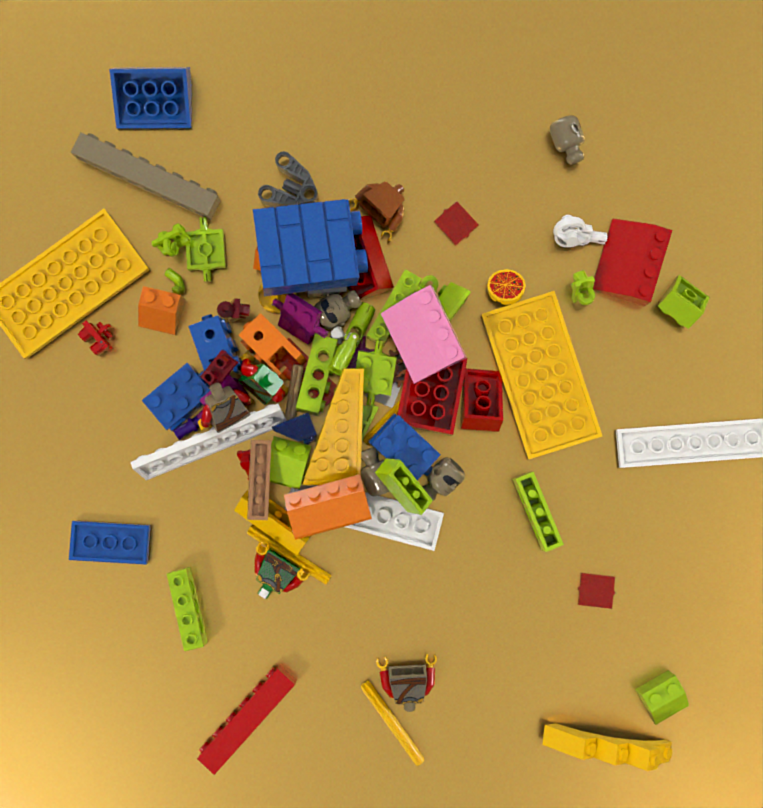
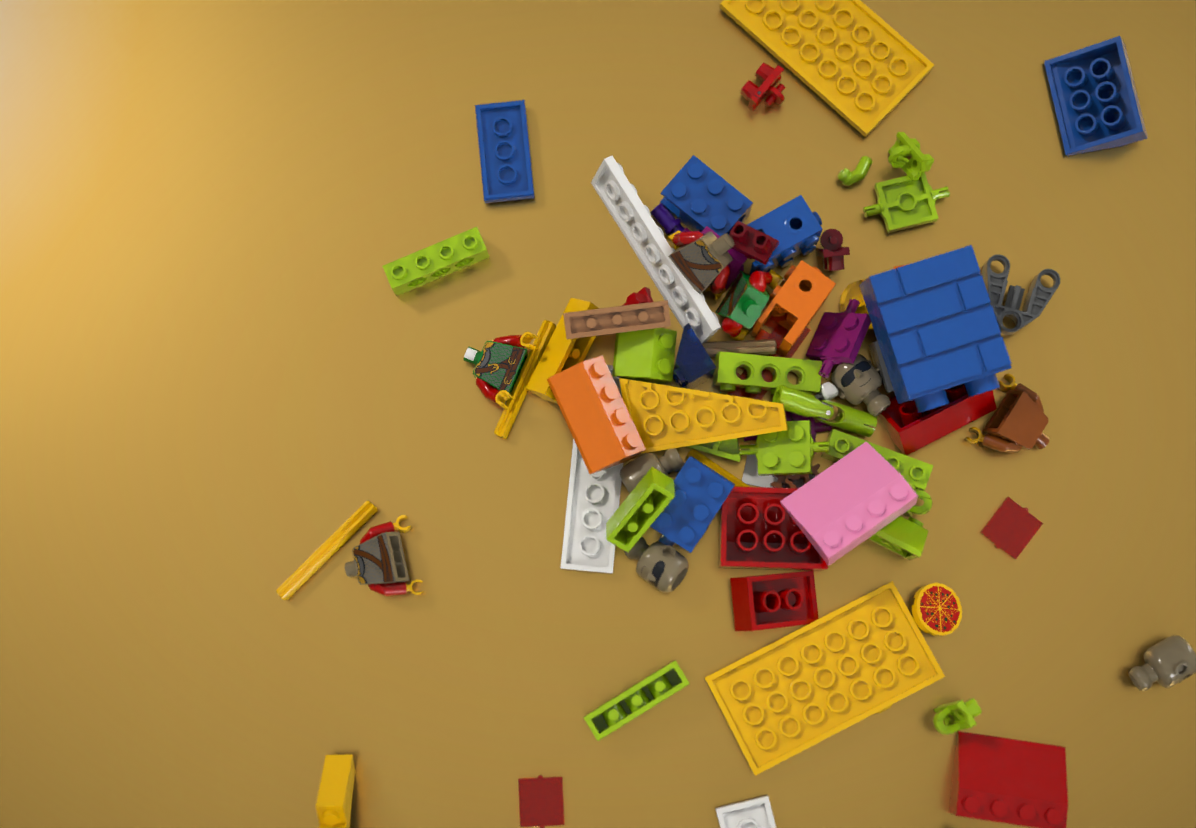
camera: 90 degrees right, 5 degrees down
dark tan brick [71,132,221,220] -> none
orange slope [138,286,185,335] -> none
red brick [197,665,297,775] -> none
white pin [553,215,607,247] -> none

